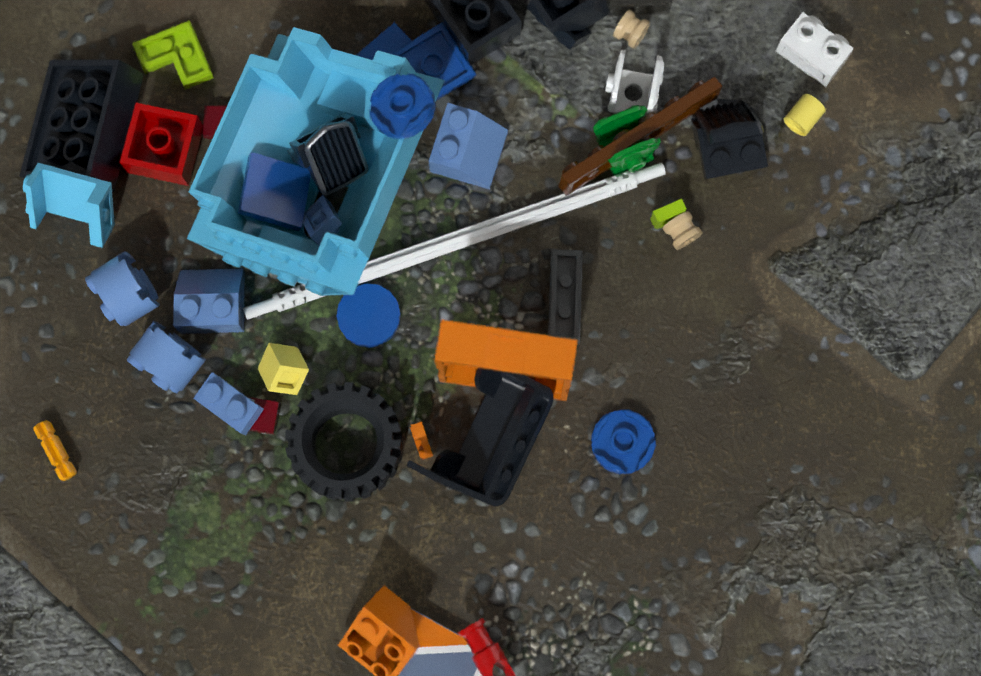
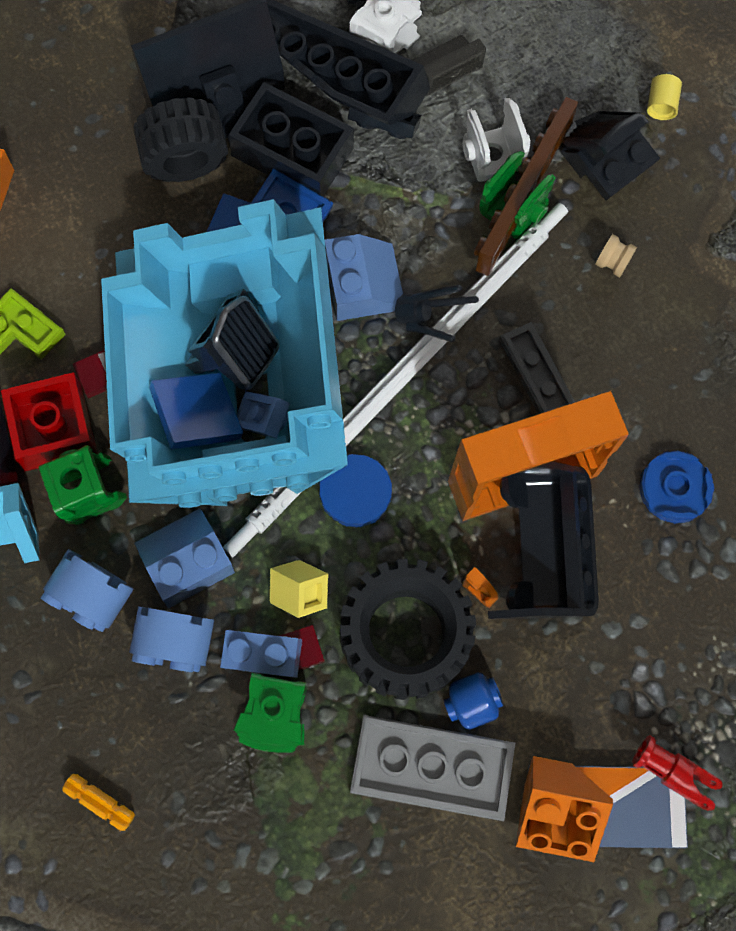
camera: 35 degrees left, 5 degrees down
blue tile [369,73,436,139] -> none
tan wheel [613,9,650,49] -> none
lime tile [650,199,687,229] -> none
white brick [776,12,854,87] -> none
none -> green piece [39,445,127,524]
none -> green piece [233,672,307,753]
none -> light grey tile [350,715,515,821]
none -> black plant [395,285,479,342]
none -> blue head [444,672,504,729]

